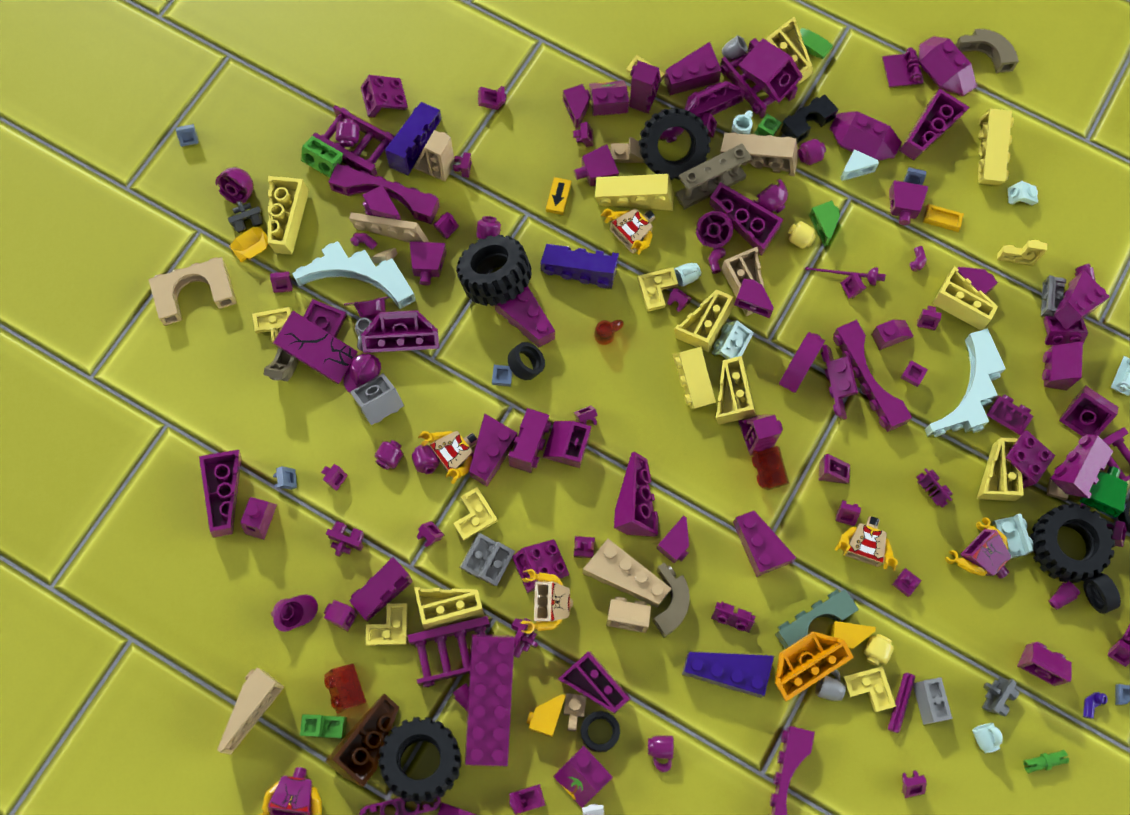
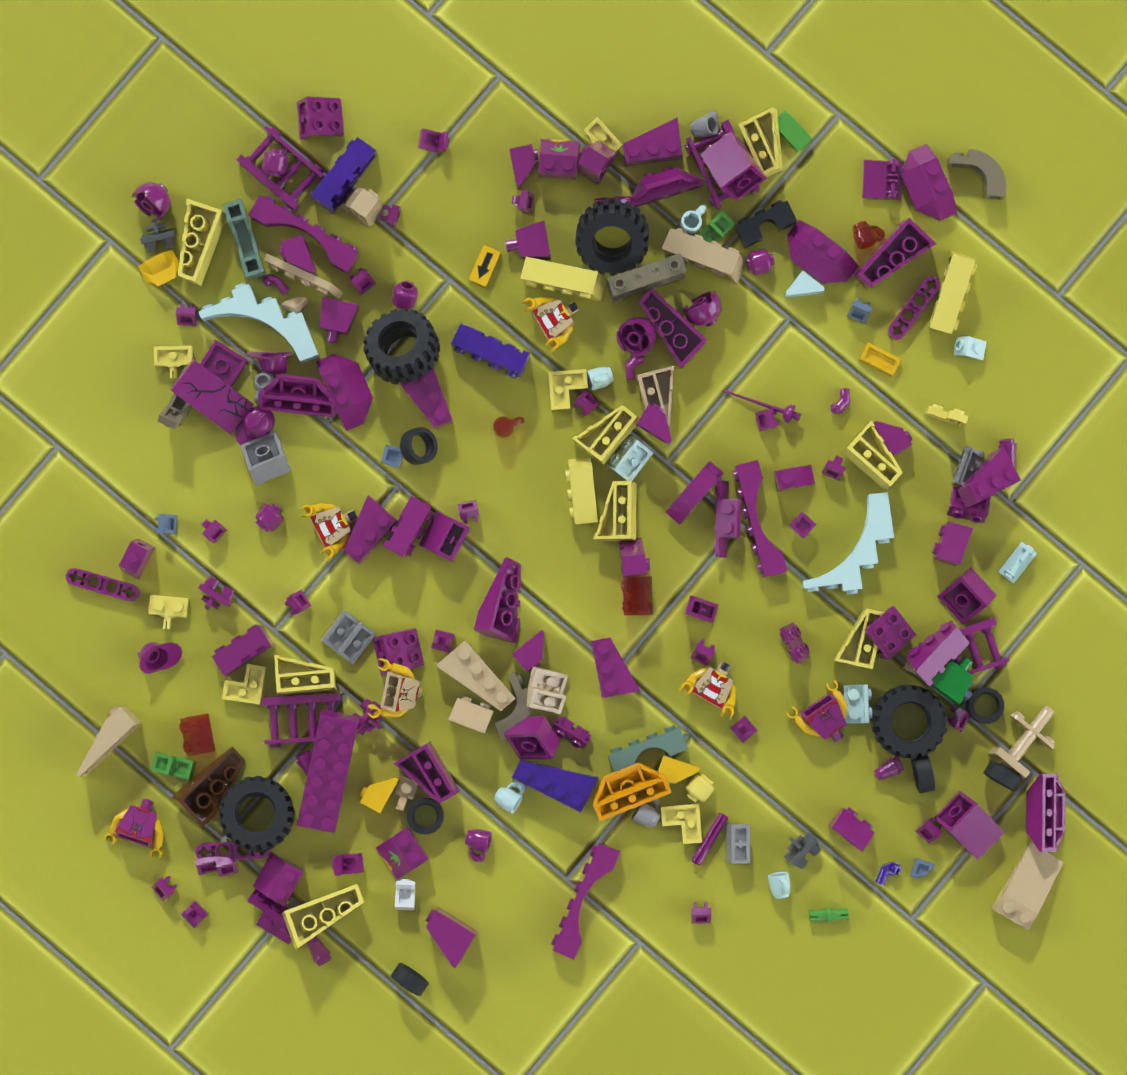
camera: 15 degrees right, 15 degrees up
tan arch [148,257,237,326] -> none
sand blue tile [176,124,199,147] -> none
magenta wedge [199,450,241,538] -> none
bright green brick [301,136,343,177] -> none
magenta slope [324,600,358,632] -> none
magenta head [412,445,440,474] -> none
light yellow plate [453,487,498,541] -> none
tan slope [611,137,644,163] -> none
magenta tile [700,113,717,138] -> none
light yellow head [788,221,816,249] -> none
bright green slope [809,201,840,247] -> none
magenta torso [889,180,928,225] -> none
magenta bracket [986,394,1034,435] -> none
none -> magenta beam [66,568,140,601]
none -> light yellow plate [148,595,189,630]
none -> sand green arch [223,199,267,281]
none -> magenta wedge [316,354,373,431]
none -> light aqua piece [494,781,526,814]
none -> magenta slope [504,716,560,760]
none -> tan slope [527,666,569,714]
none -> clear red piece [853,221,885,249]
none -> magenta beam [888,277,940,340]

